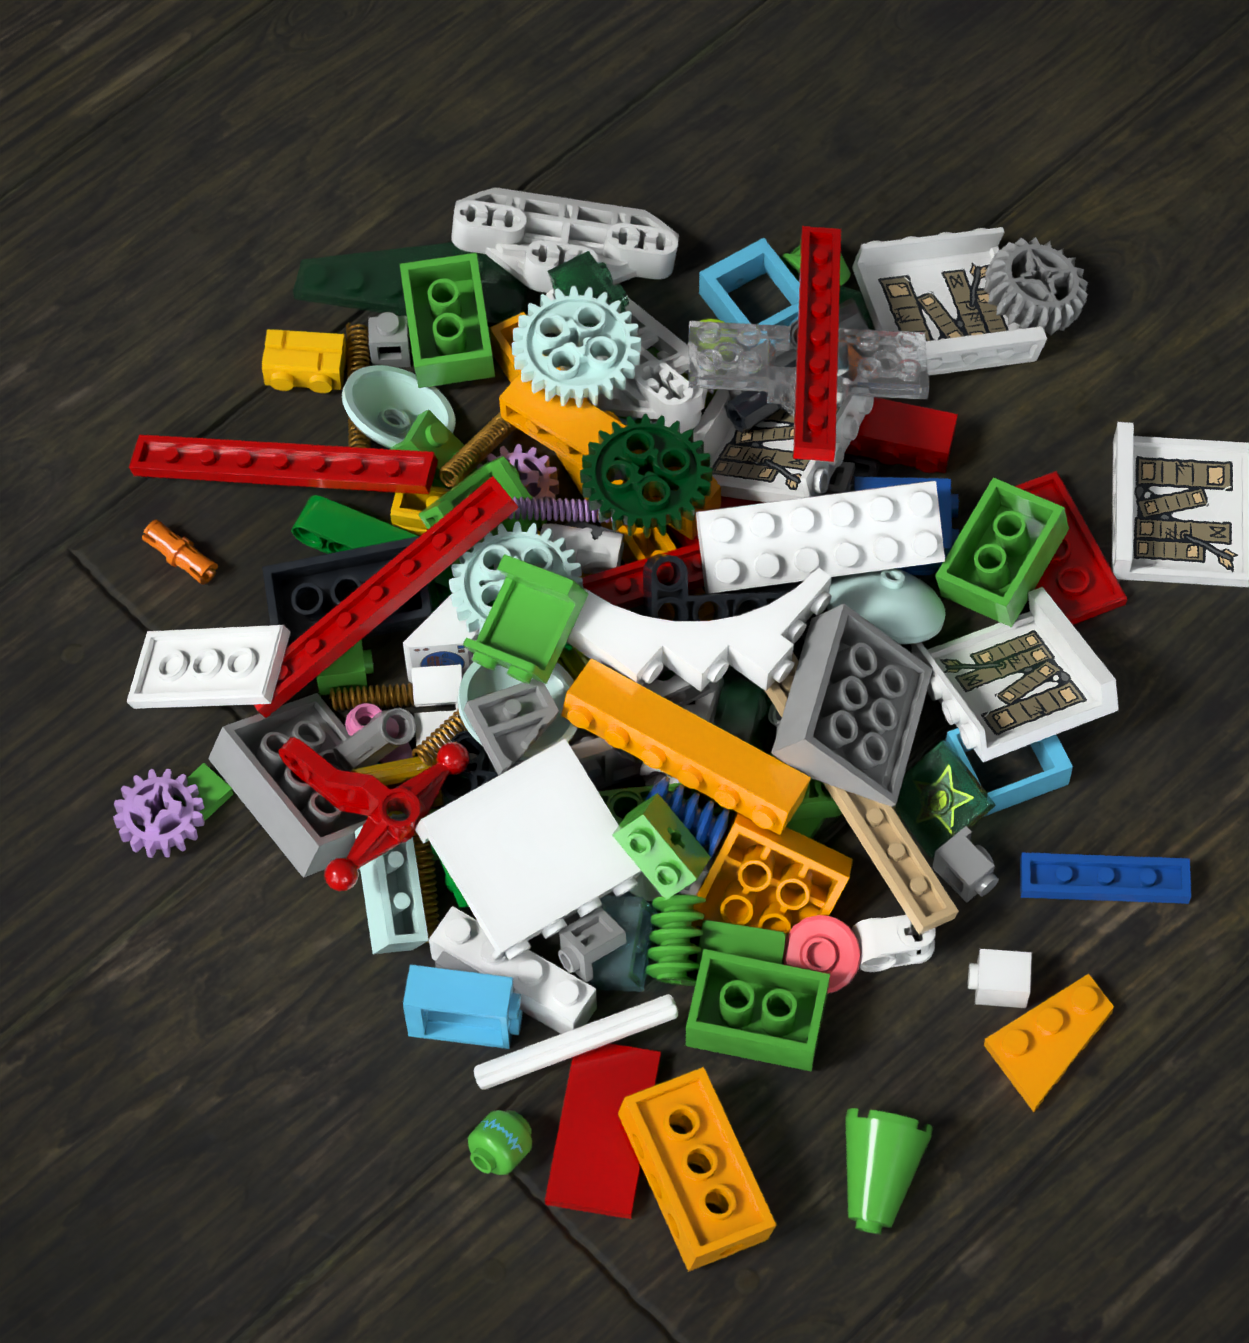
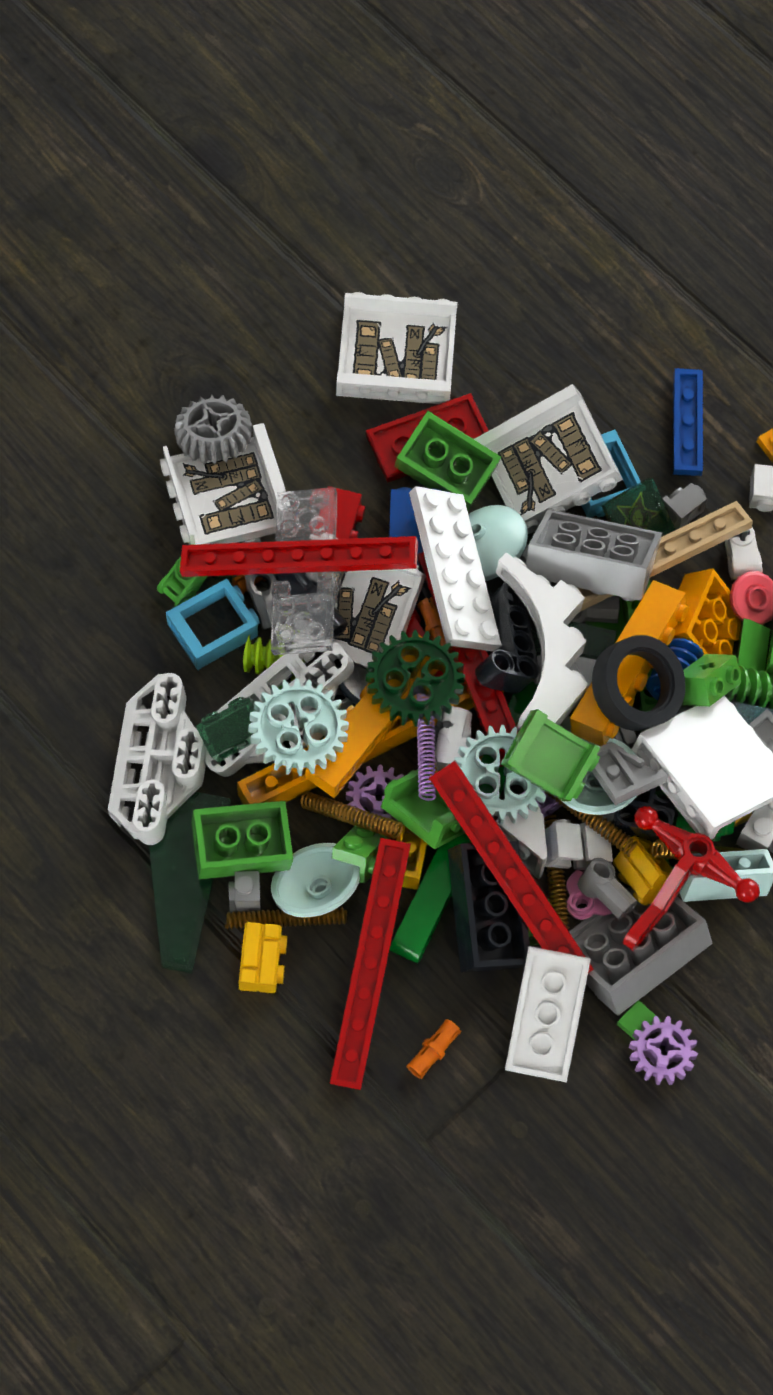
camera: 95 degrees left, 5 degrees up
none -> black tyre [592,635,686,731]

